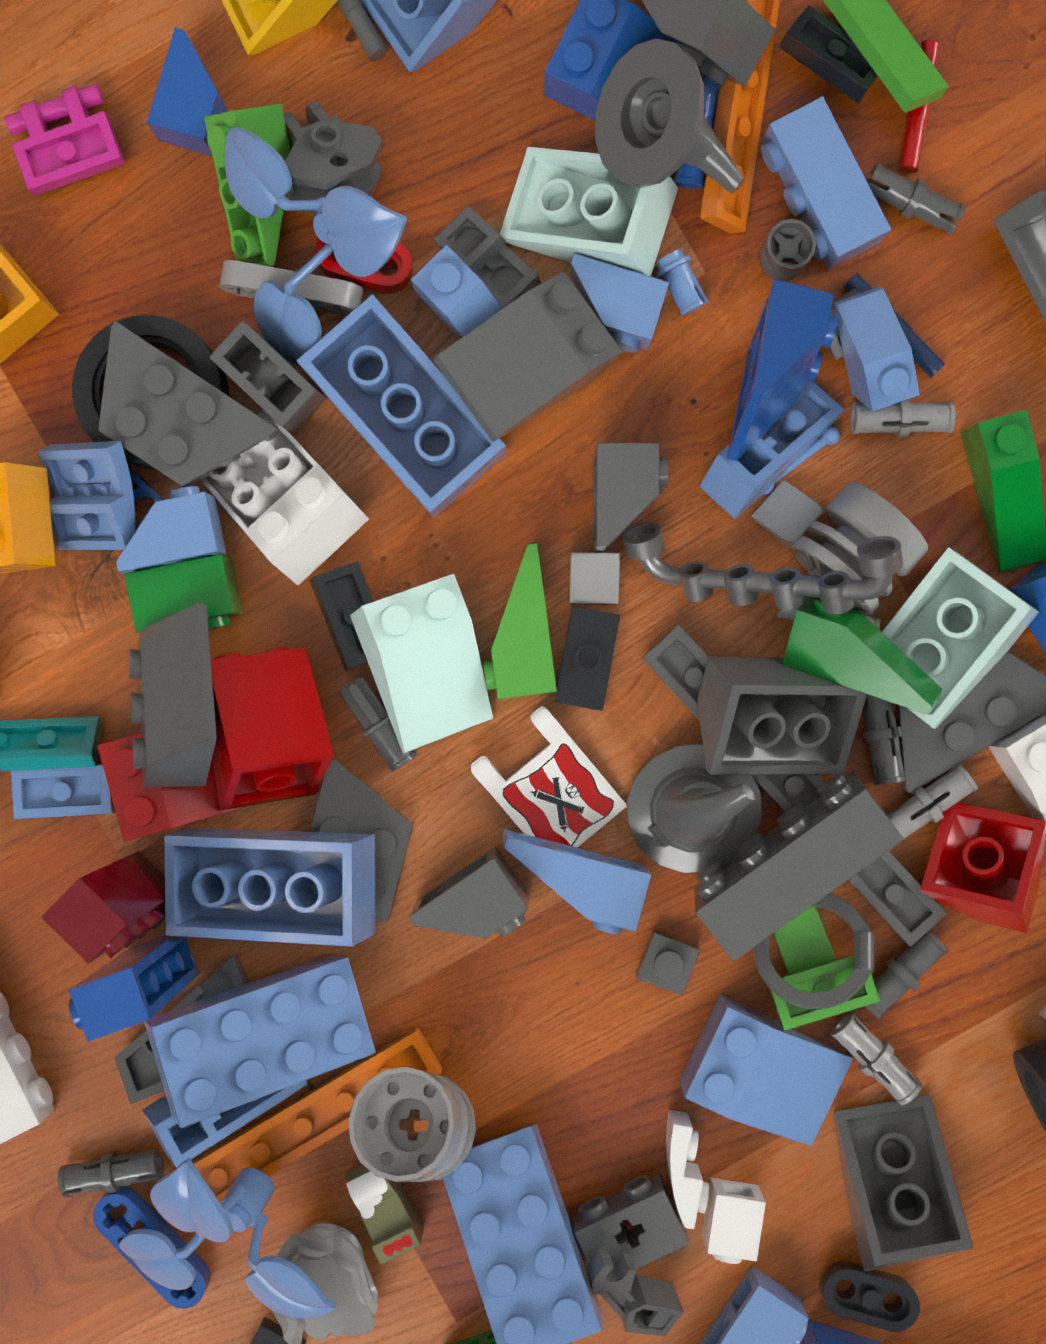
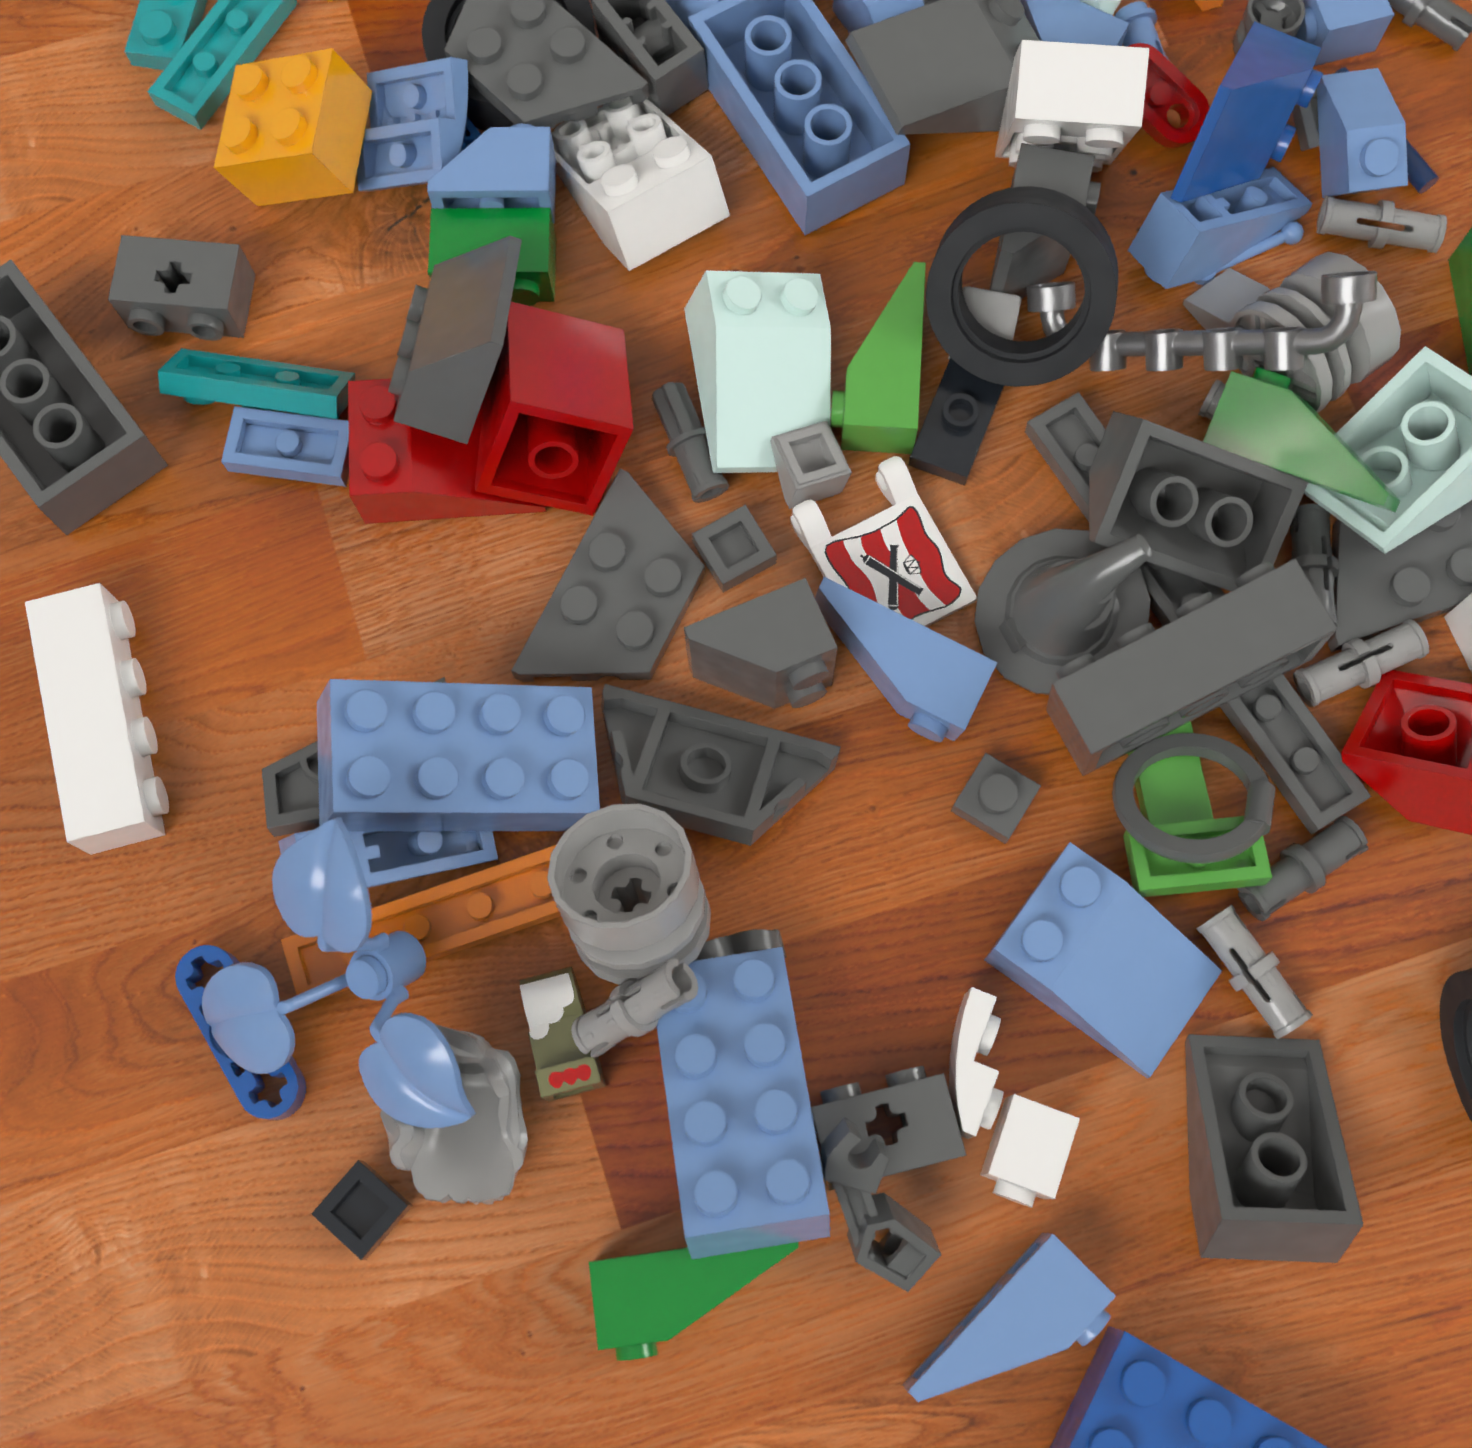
camera: 10 degrees right, 15 degrees down
dark red brick [41,851,165,964] -> none
dark grey pin [58,1147,164,1198] -> none
blue brick [69,935,200,1042] -> none
medium blue brick [164,827,376,947] -> none
black plate [309,561,374,671] -> none
black plate [820,1261,920,1332] -> none
none -> light grey pin [571,958,698,1058]
none -> dark grey wing [601,684,840,846]
none -> dark grey plate [692,505,777,593]
none -> dark grey piece [694,929,787,961]
none -> light grey slope [770,421,852,509]
none -> black tyre [926,186,1118,387]
none -> white slope [995,40,1149,172]
none -> red plate [1127,43,1210,148]

